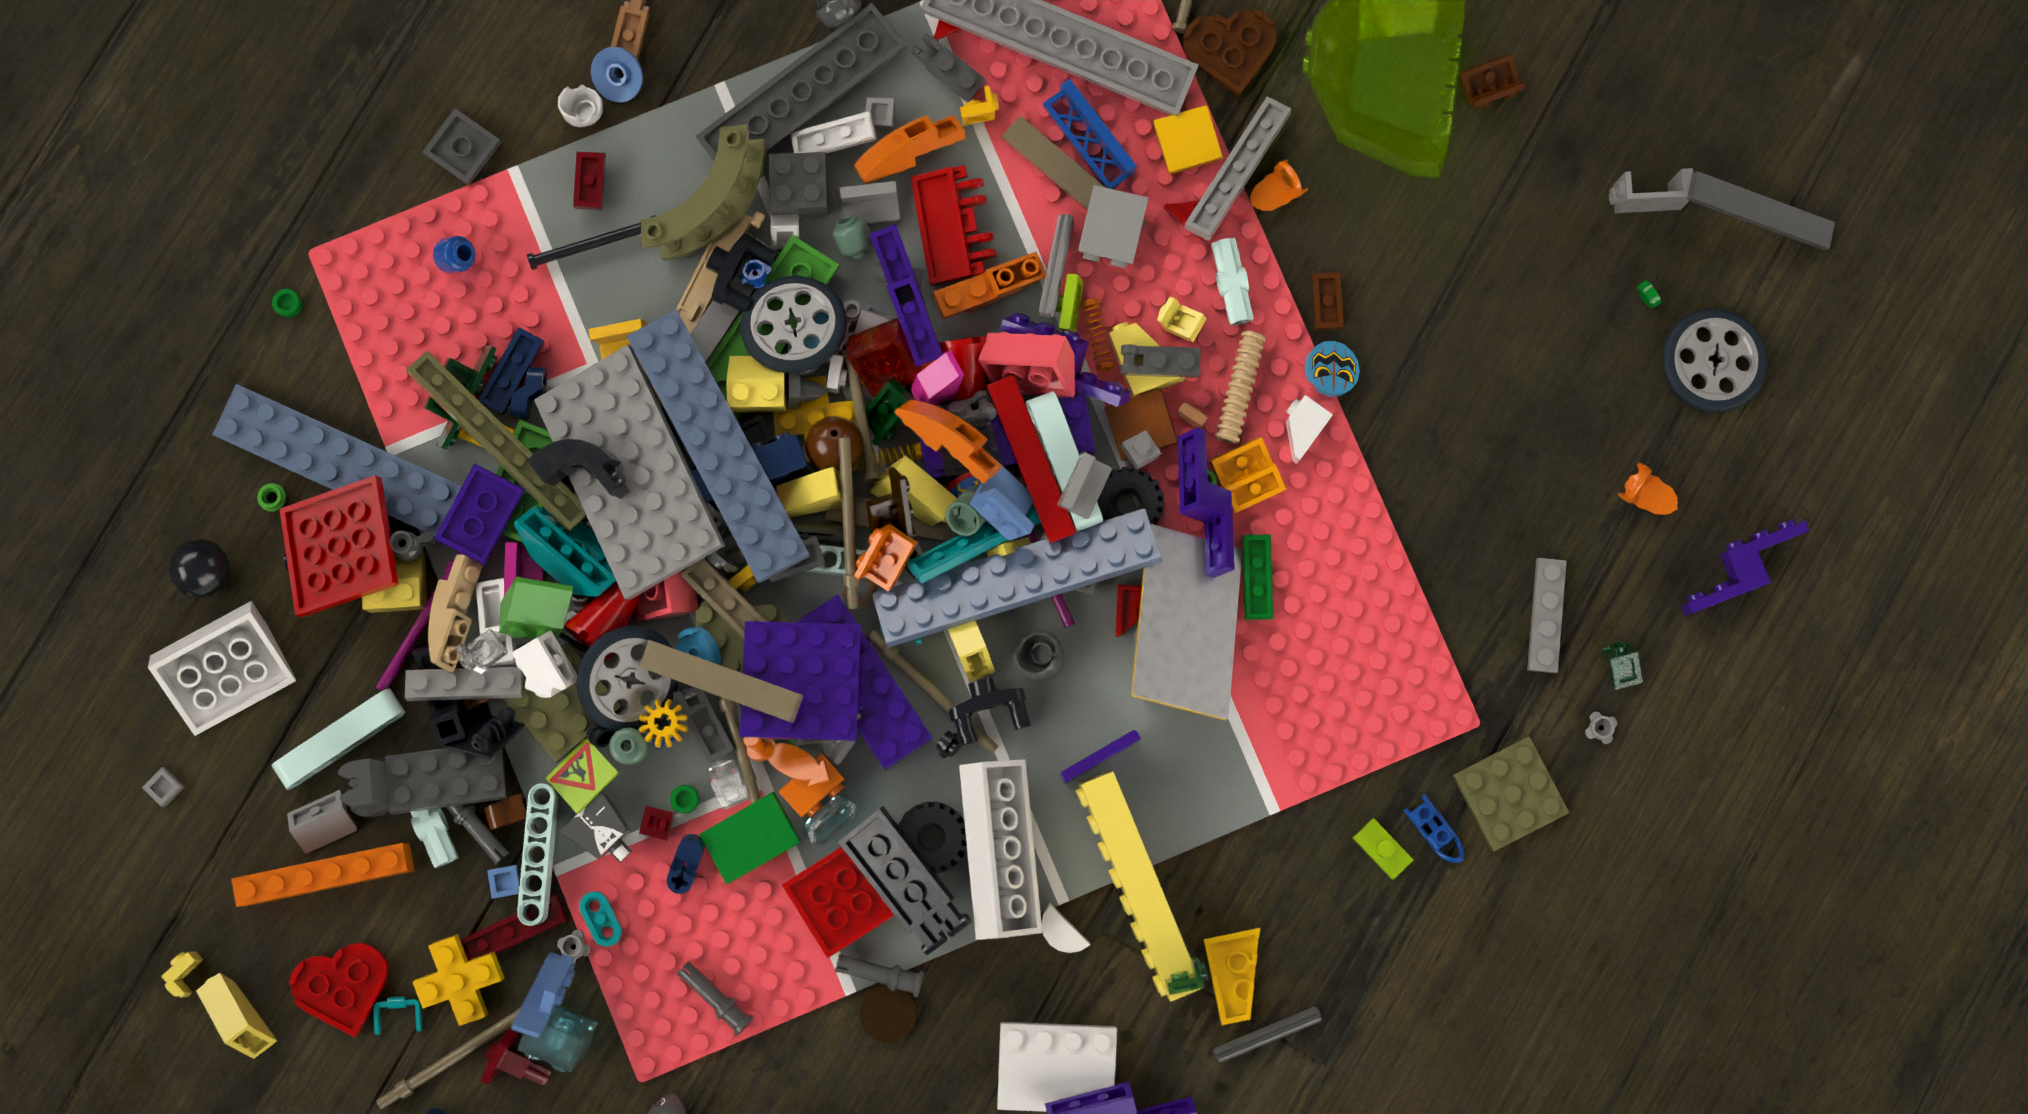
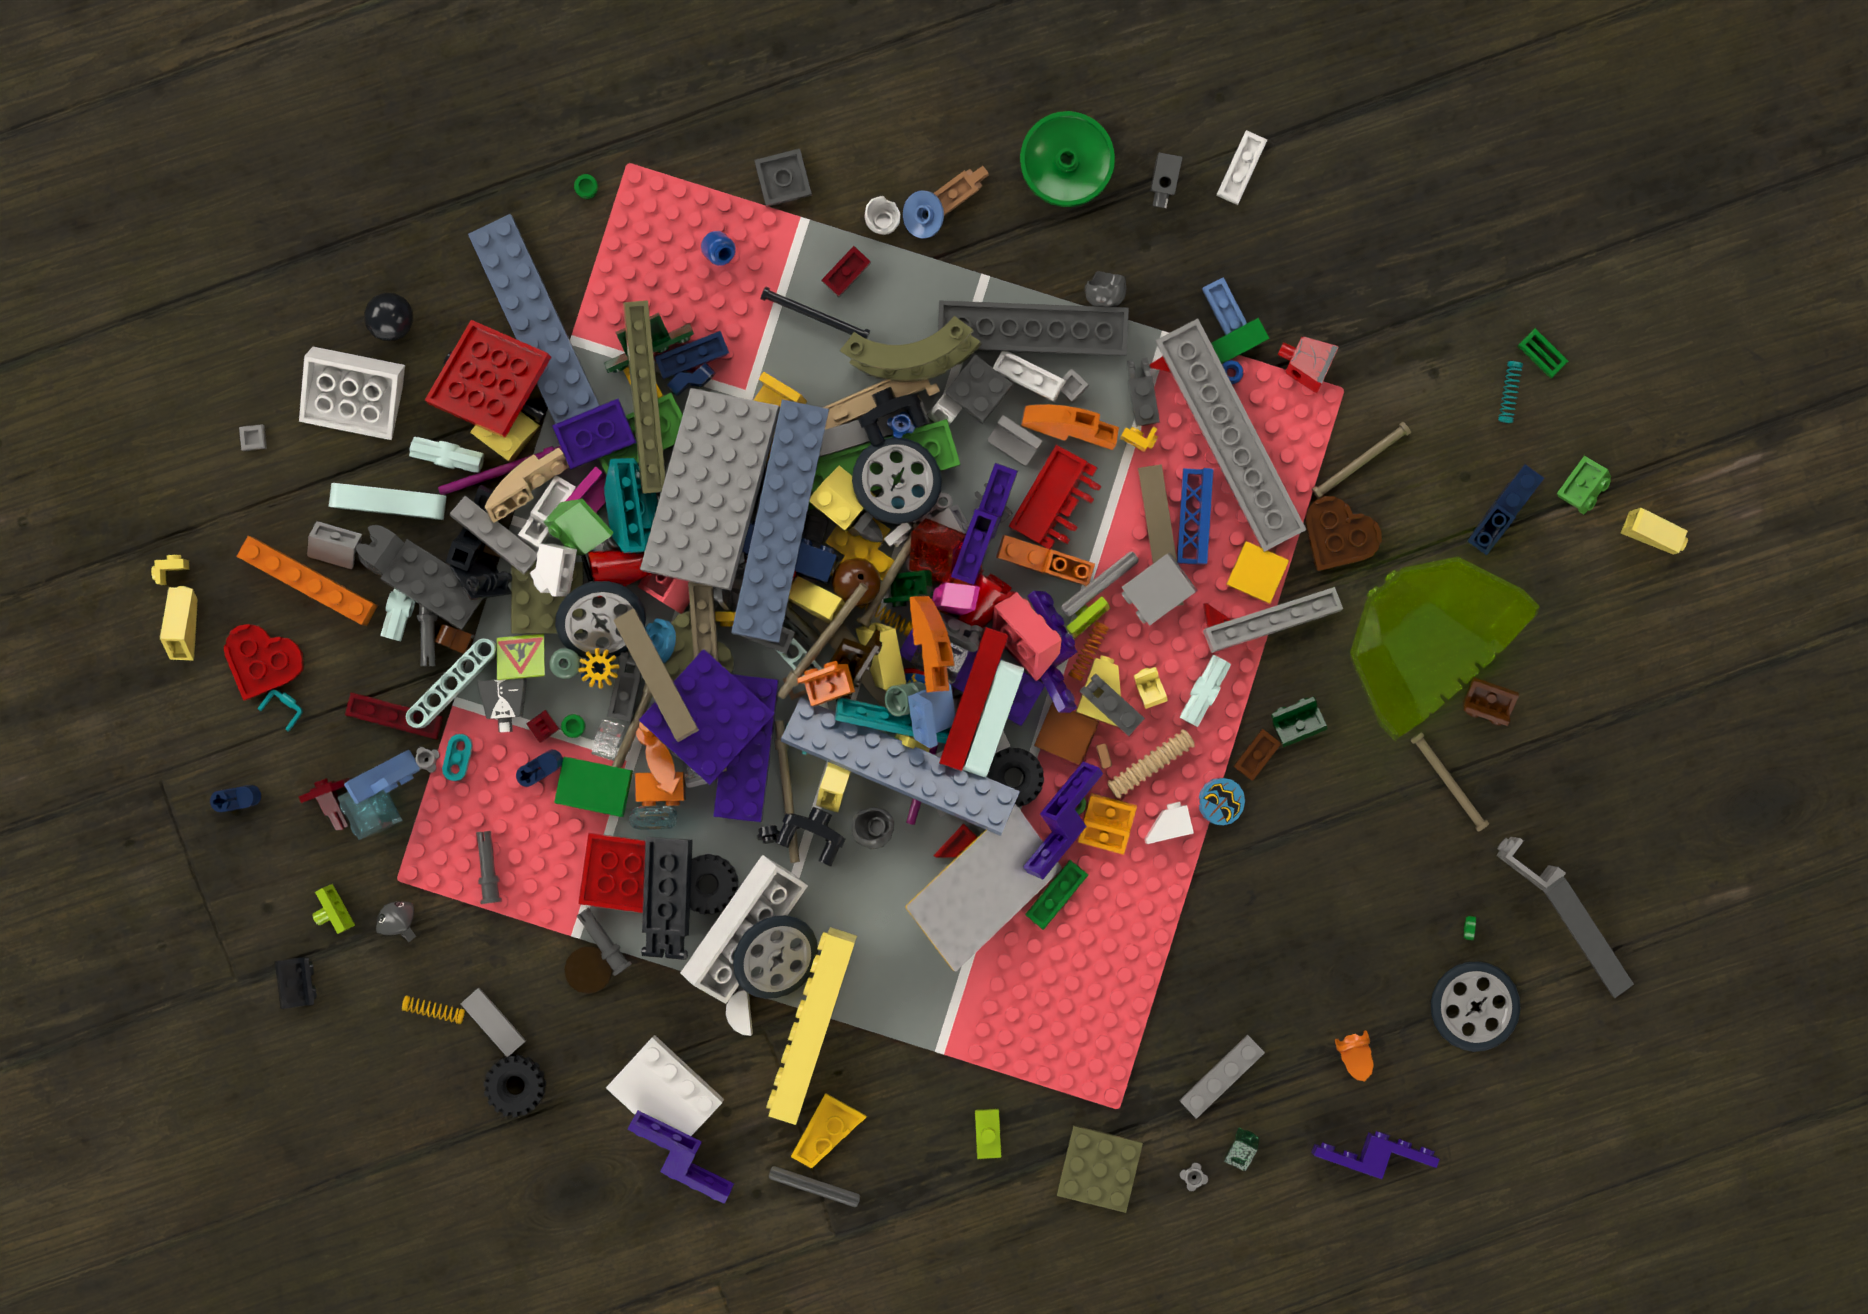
camera: 40 degrees right, 5 degrees up
bright green plate [257,483,287,512] -> none
dark tan bar [376,1008,520,1110] -> none
dark grey piece [390,531,436,562] -> none
yellow plate [413,934,504,1026] -> none
clear bracket [456,628,508,674] -> none
medium blue plate [487,865,520,899] -> none
black arch [527,439,630,499] -> none
black plate [587,722,615,748] -> none
sand green head [833,215,873,259] -> none
light grey panel [1057,452,1112,519] -> none
dark purple tile [1060,730,1141,784] -> none
light grey plate [1121,430,1161,470] -> none
clear green bracket [1165,956,1207,995] -> none
orange piece [1250,160,1308,211] -> none
blue piece [1403,794,1464,863] -> none
none -> light aqua piece [409,437,484,473]
none -> wedge [733,915,818,999]
none -> dark green bracket [1271,697,1327,747]
none -> dark tan bar [1410,732,1489,832]

